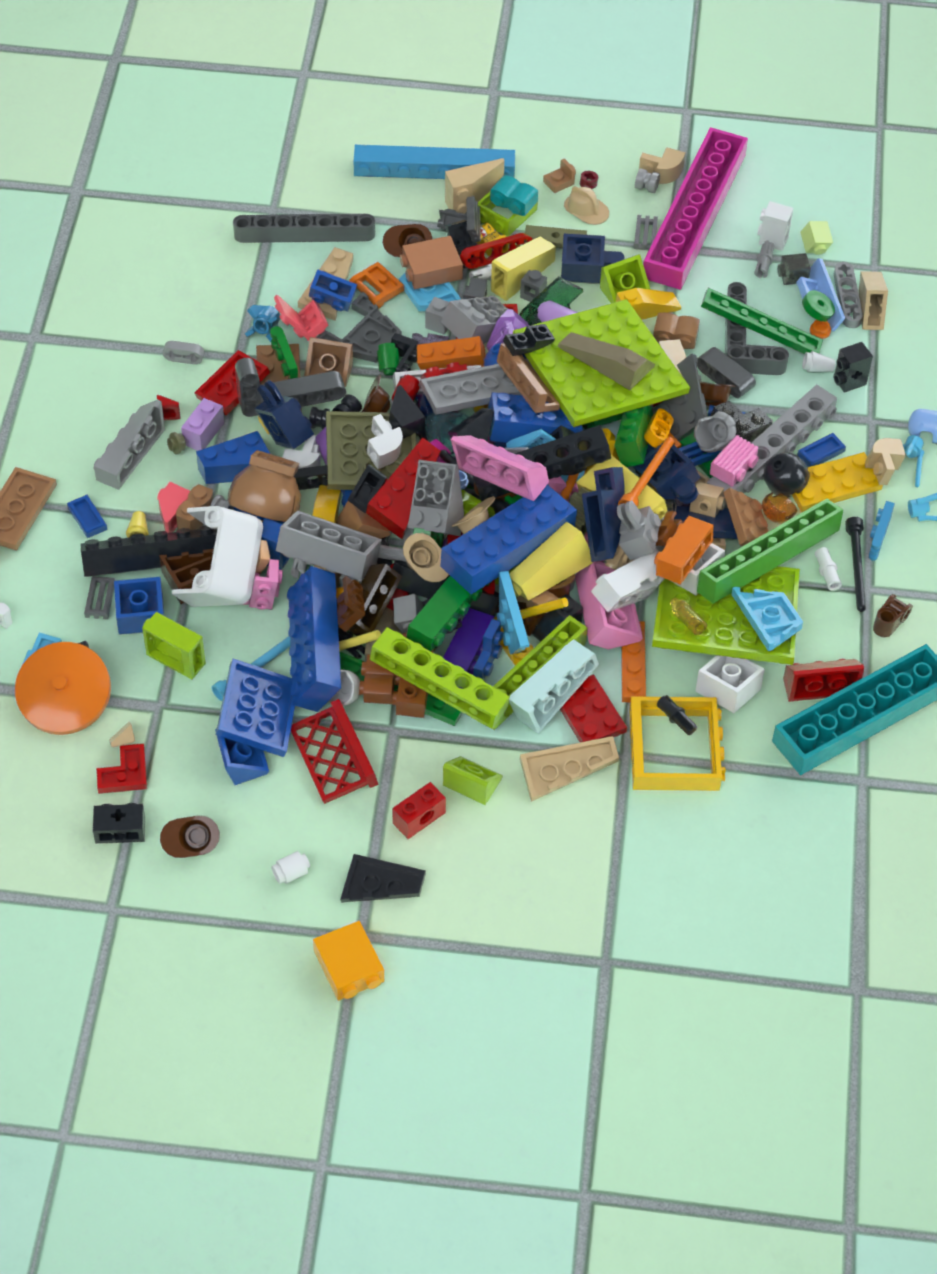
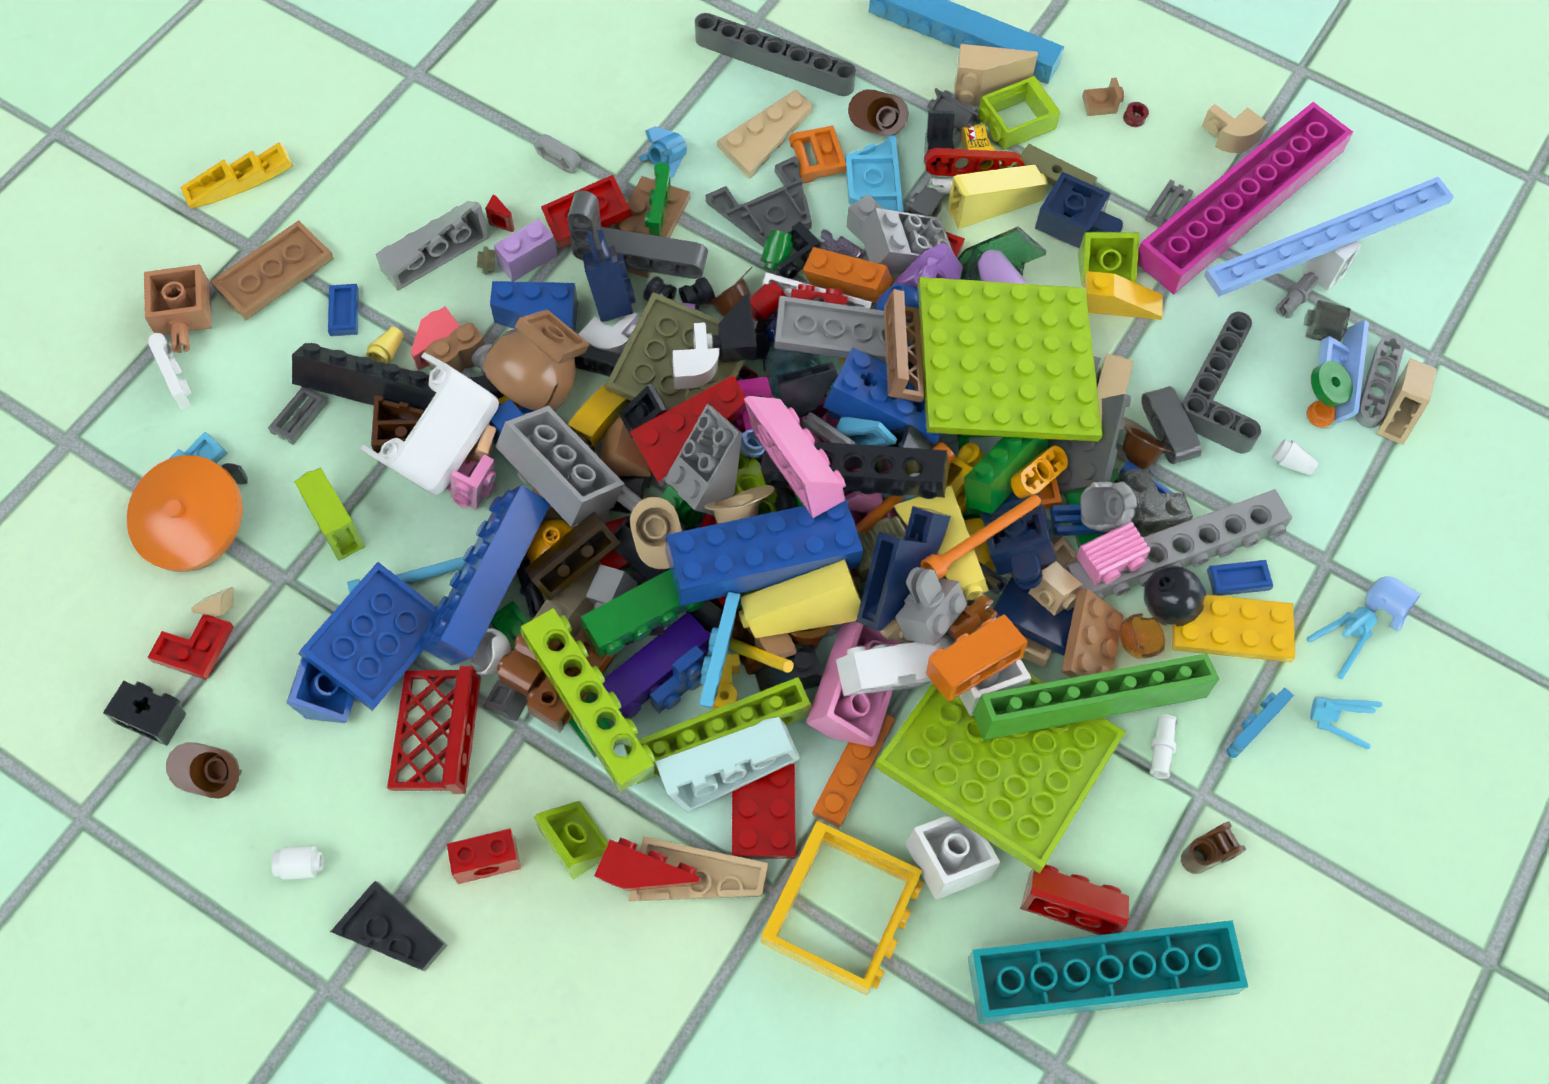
camera: 25 degrees right, 10 degrees up
blue brick [114,577,164,635] -> none
coral bracket [274,295,329,341] -> none
medium nougat slope [304,337,353,387] -> none
blue brick [309,269,357,312] -> none
light orange brick [313,920,385,1000] -> none
reddish brown bracket [337,576,365,632] -> none
light yellow bar [339,630,381,651] -> none
nougat brick [400,236,463,289] -> none
flat silver tile [466,196,481,242] -> none
teal brick [490,175,538,216] -> none
black slope [503,324,555,356] -> none
dark grey brick [520,270,548,305] -> none
dark tan wedge [558,332,655,390] -> none
tan piece [564,186,609,225] -> none
light grey wheel [635,168,660,193] -> none
medium nougat brick [653,312,700,349] -> none
black axle [657,695,697,736] -> none
clear yellow cylinder [670,598,707,635] -> none
green plate [701,287,823,354] -> none
medium azure wing [732,587,803,651] -> none
yellowish green brick [800,221,833,255] -> none
black brick [833,342,873,393] -> none
black piece [845,517,866,612] -> none
tan brick [865,438,906,485] -> none
none -> dark grey slope [483,680,528,721]
none -> red slope [594,837,702,891]
none -> light blue plate [1204,177,1454,297]

